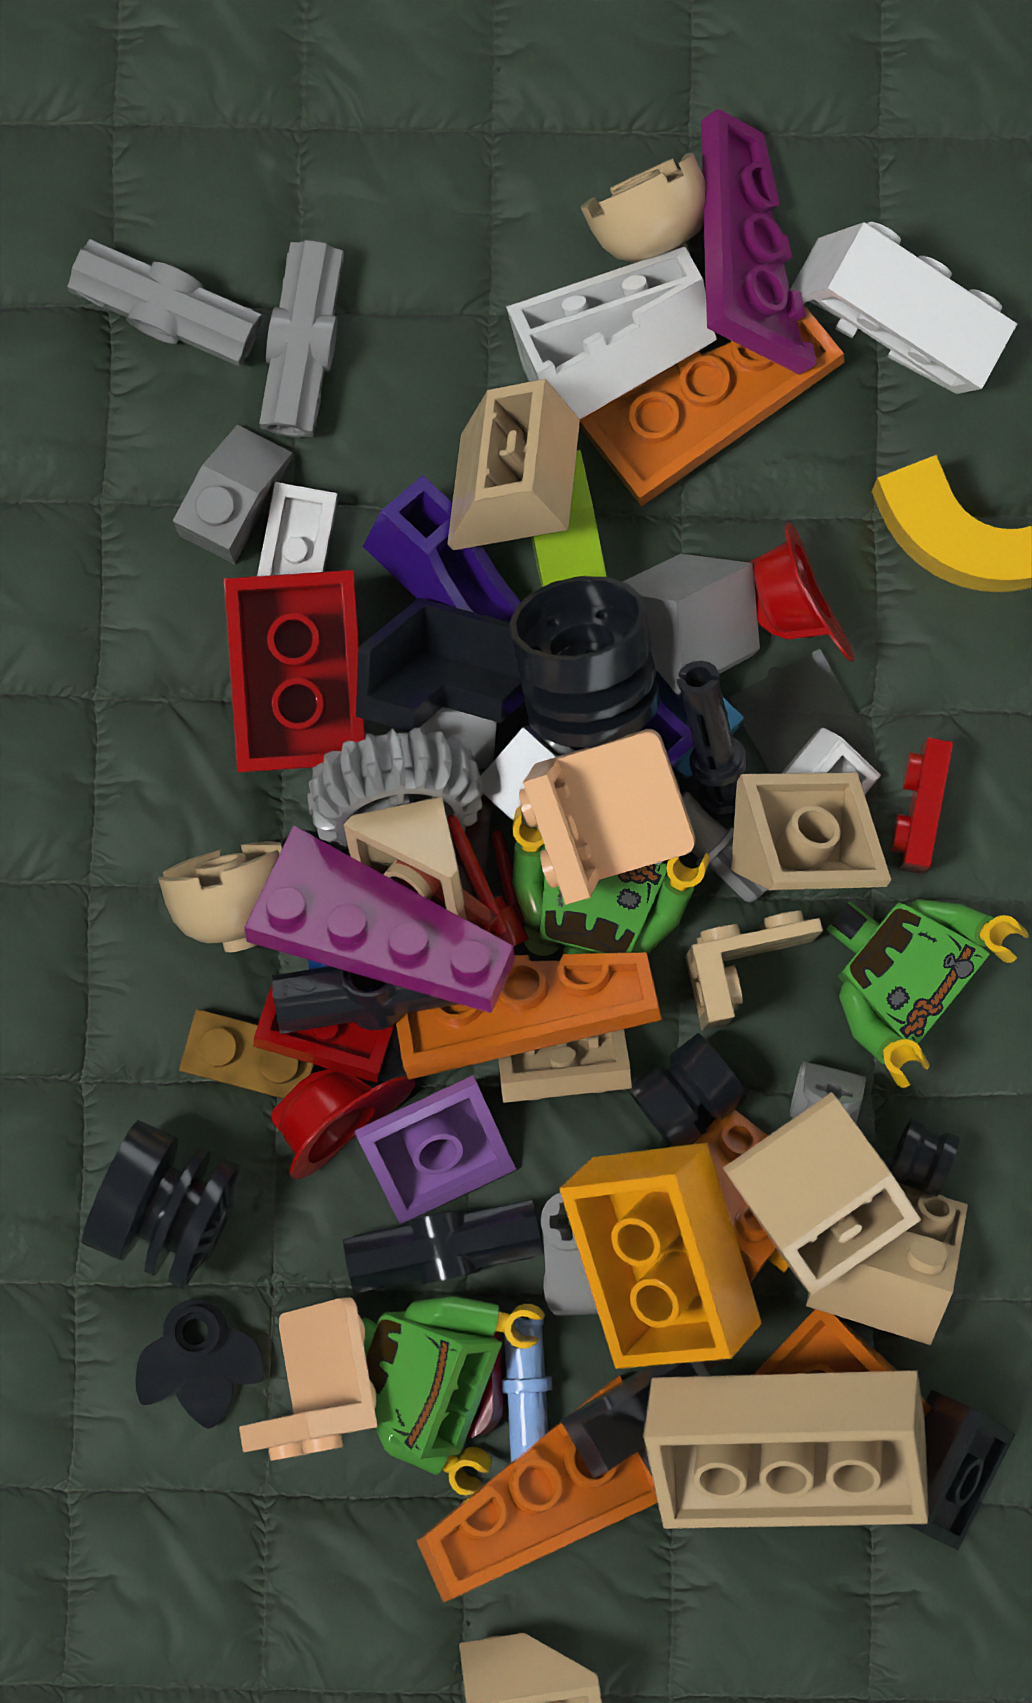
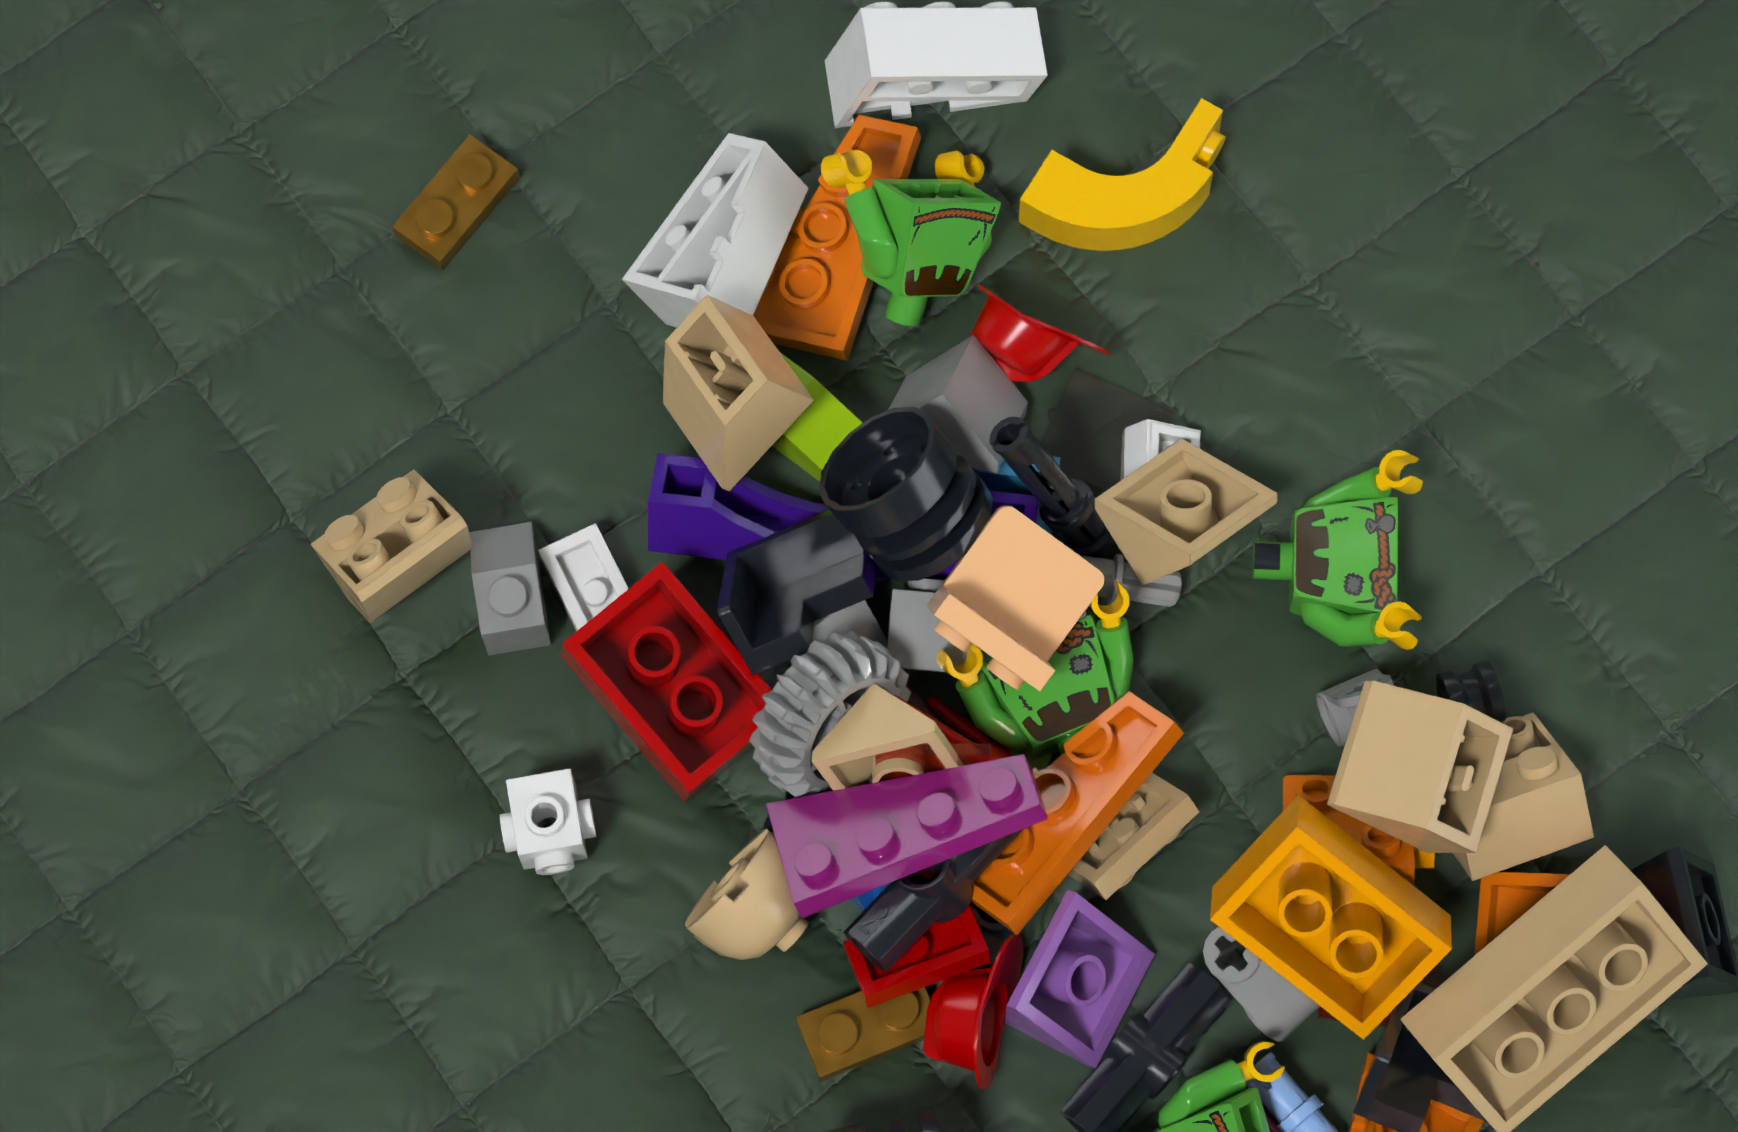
camera: 35 degrees left, 10 degrees down
light grey piece [67,239,262,367] -> none
light grey piece [259,240,344,439] -> none
tan cylinder [580,153,706,263] -> none
black wheel [627,1033,750,1147] -> none
tan bracket [685,910,823,1031] -> none
magenta wing [701,108,817,375] -> none
red plate [891,737,953,874] -> none
none -> tan slope [311,469,473,623]
none -> pearl gold plate [392,134,520,270]
none -> white brick [500,769,596,875]
none -> bright green torso [821,150,1002,327]

